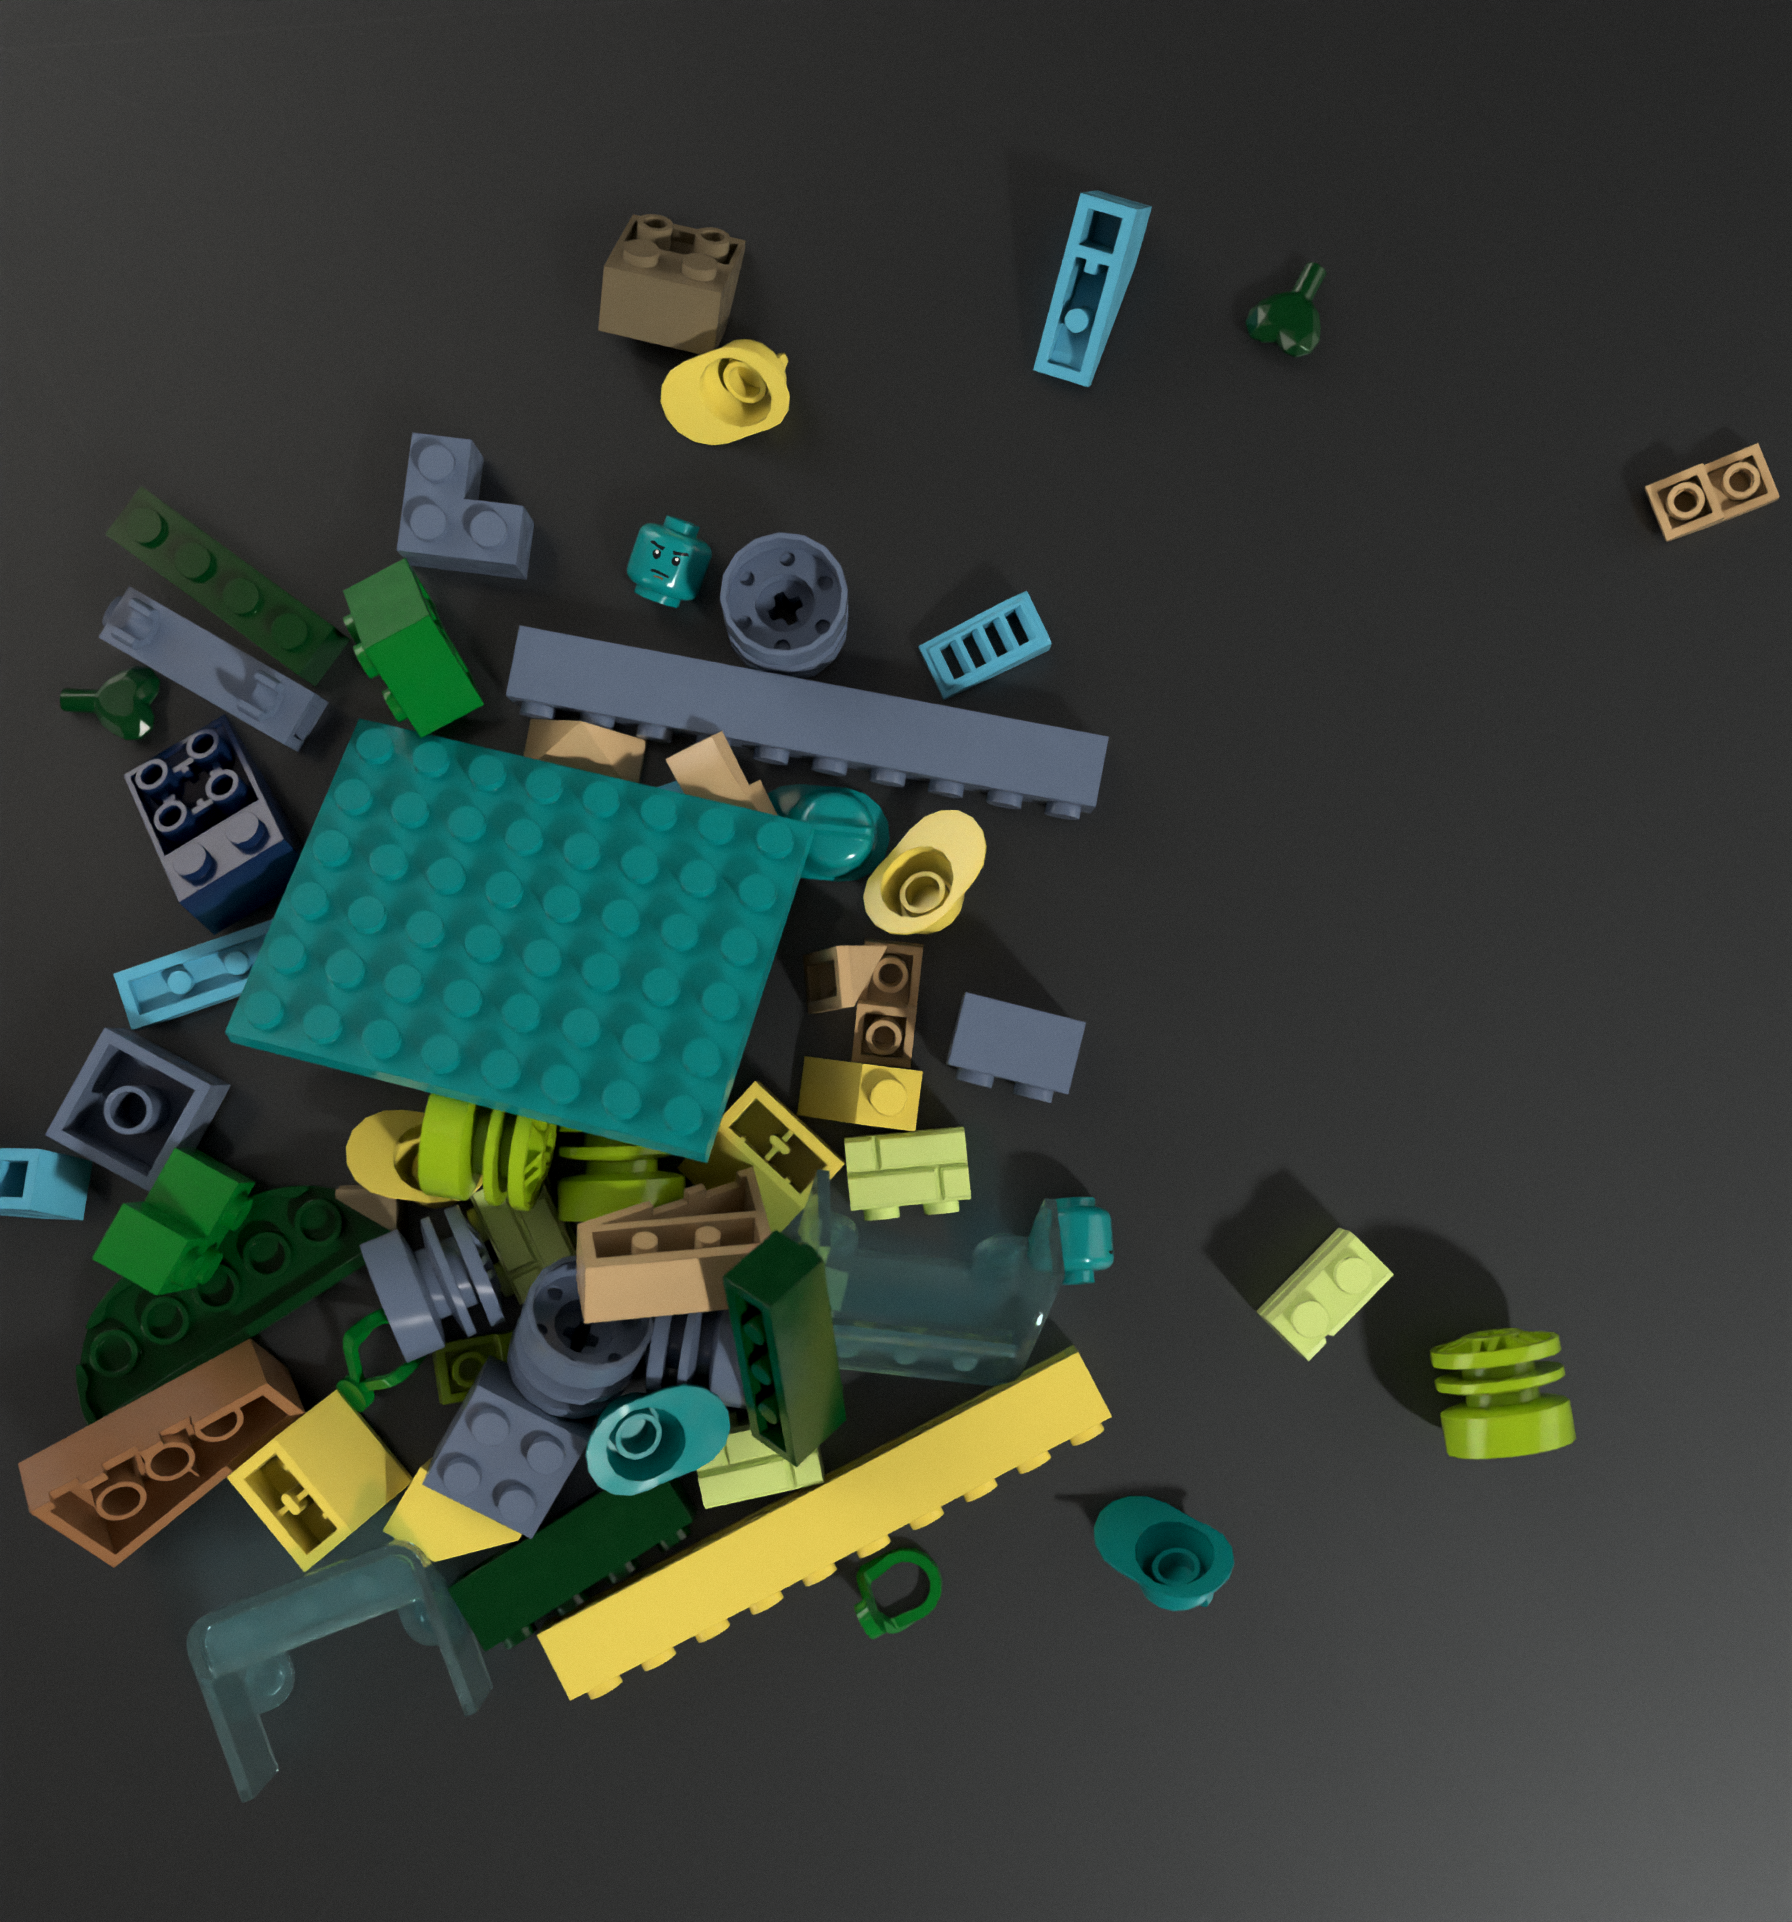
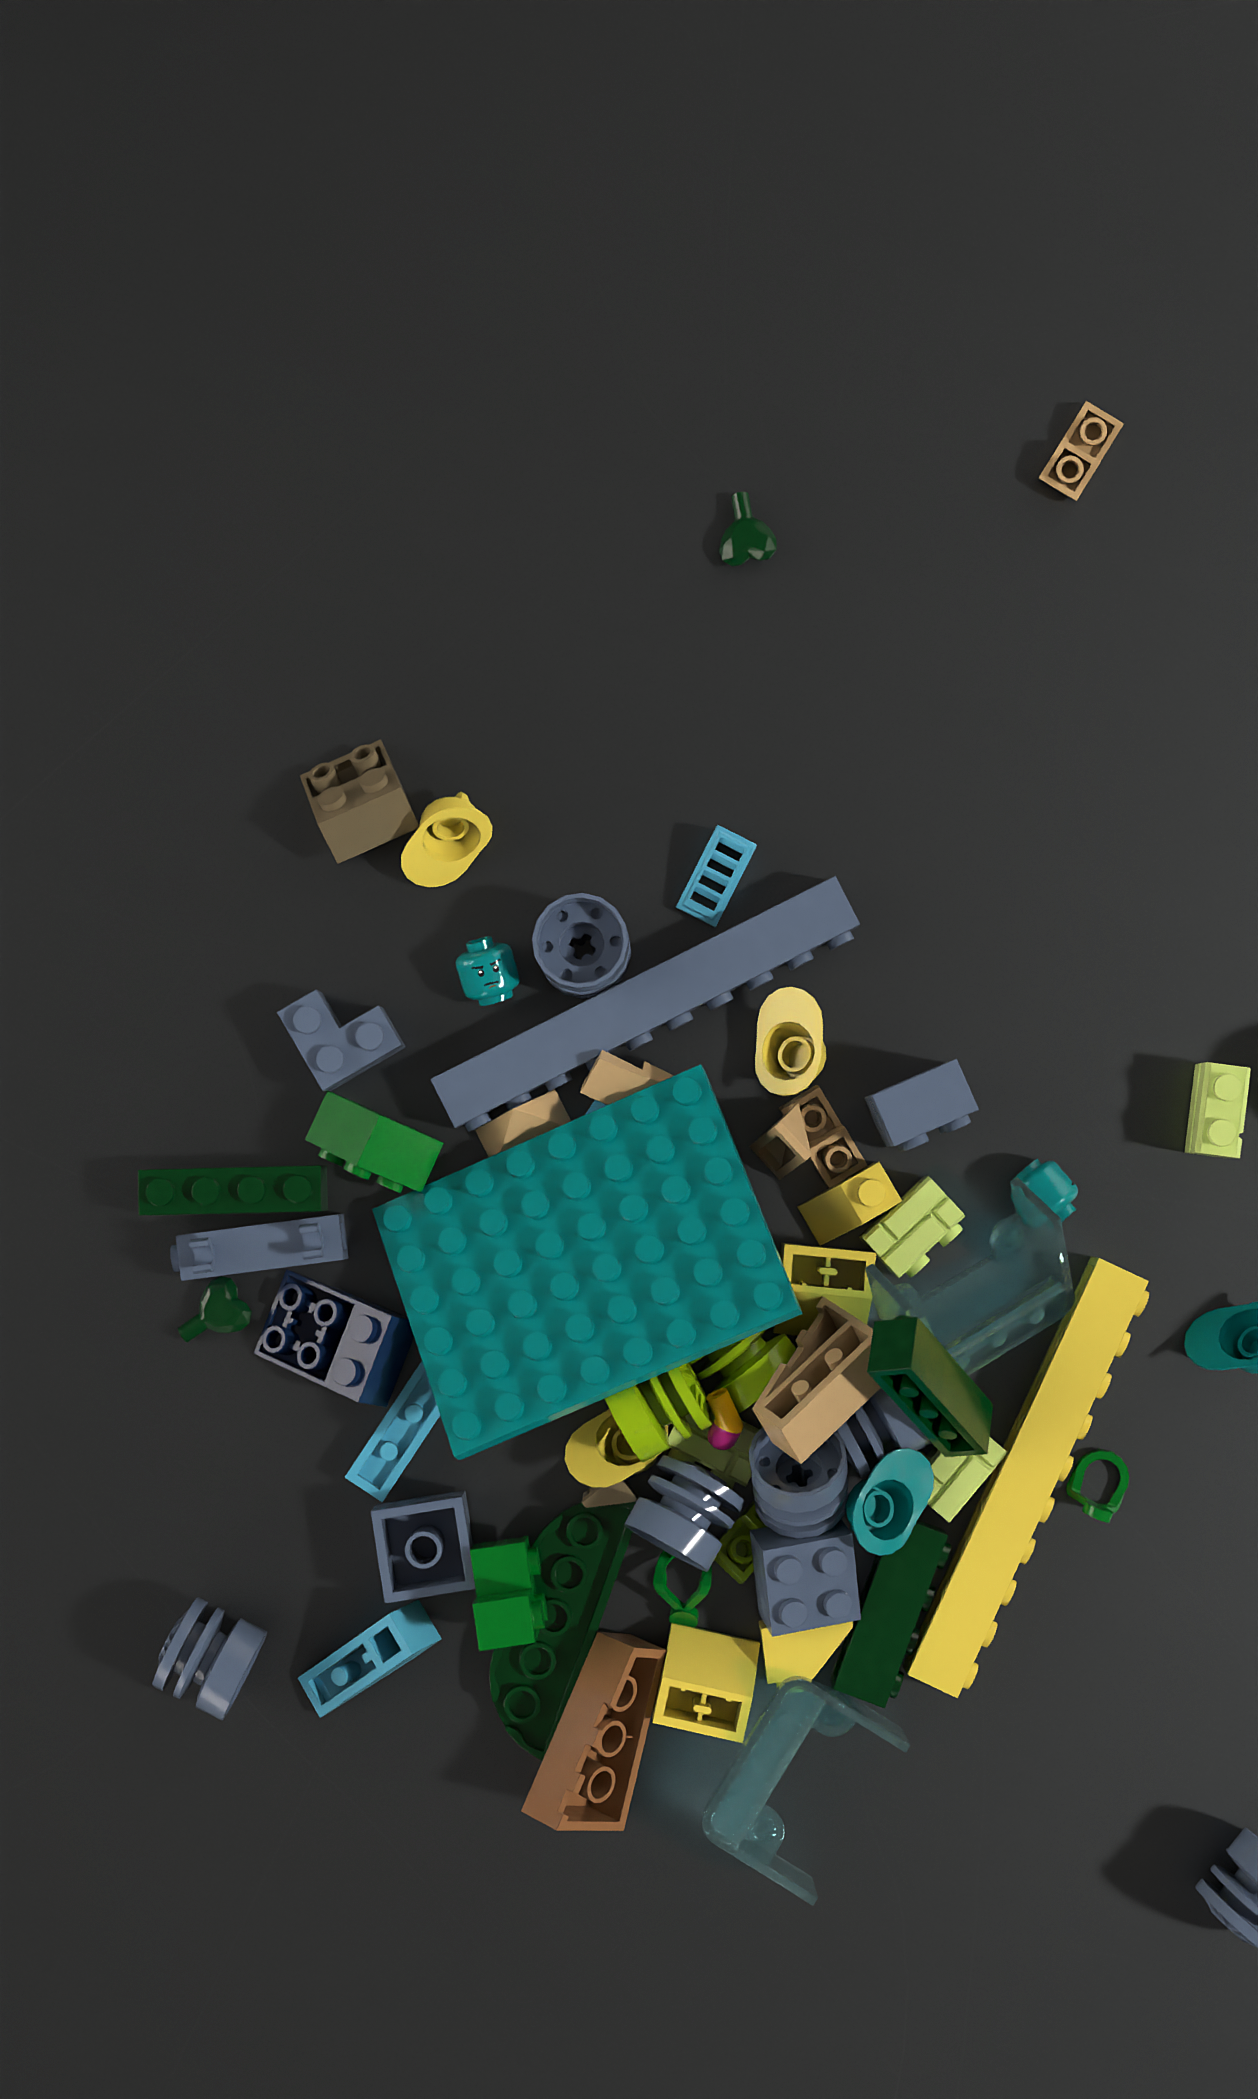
camera: 35 degrees left, 0 degrees up
teal piece [767,784,890,882] -> none
medium azure slope [1033,190,1152,387] -> none
none -> yellow arm [706,1388,744,1450]

